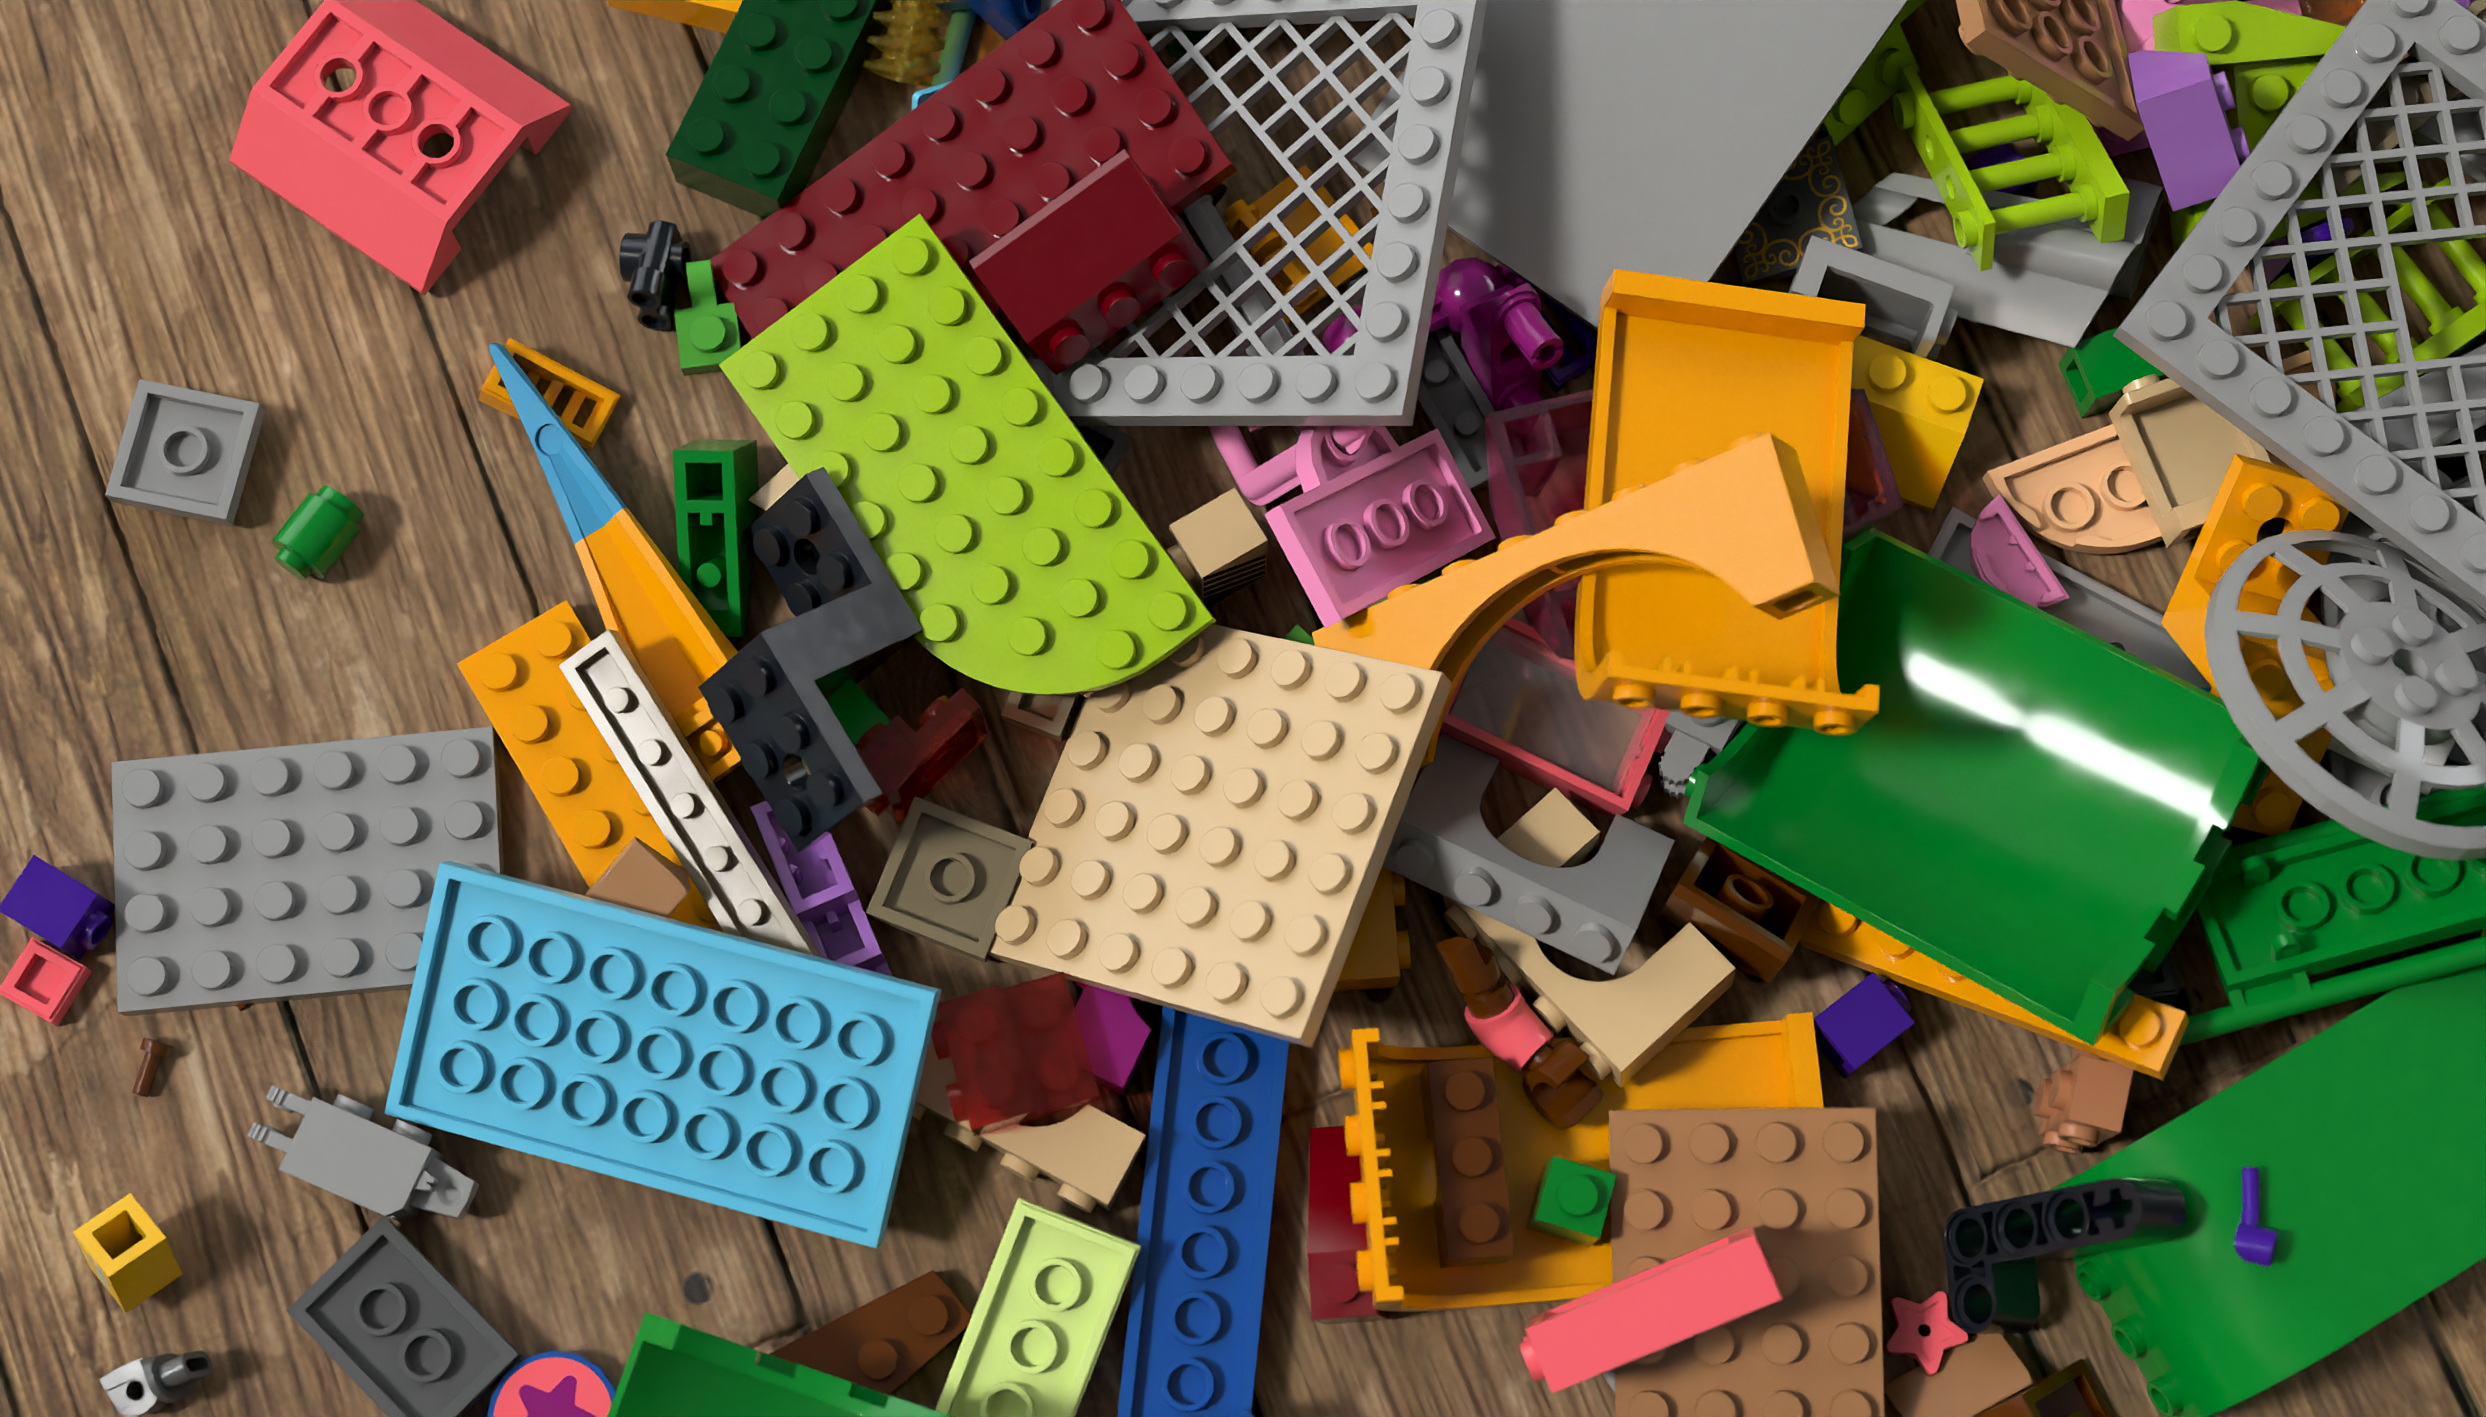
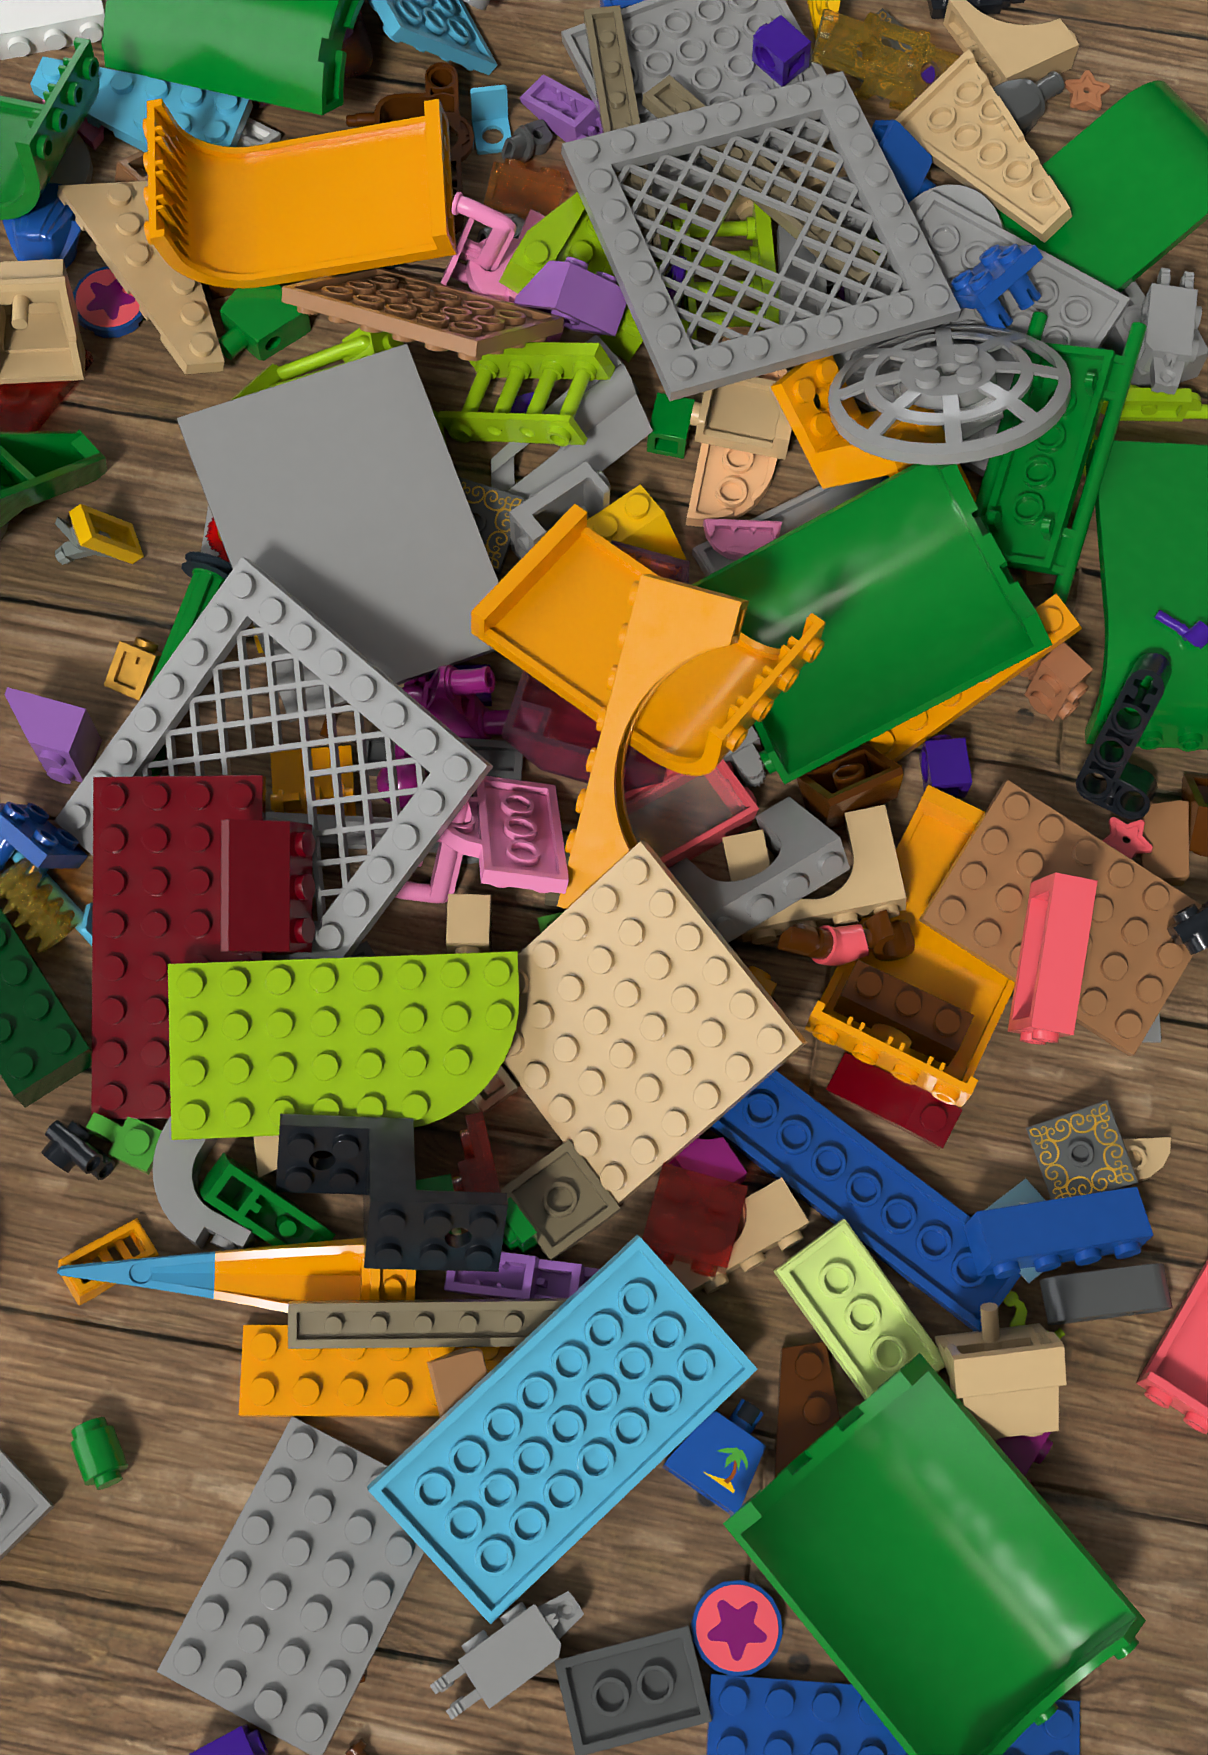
camera: 60 degrees left, 5 degrees down
green brick [1526,1156,1616,1247] -> none
none -> light grey arch [153,1116,257,1250]
none -> green plate [503,1197,538,1255]
none -> blue torso [662,1399,766,1516]

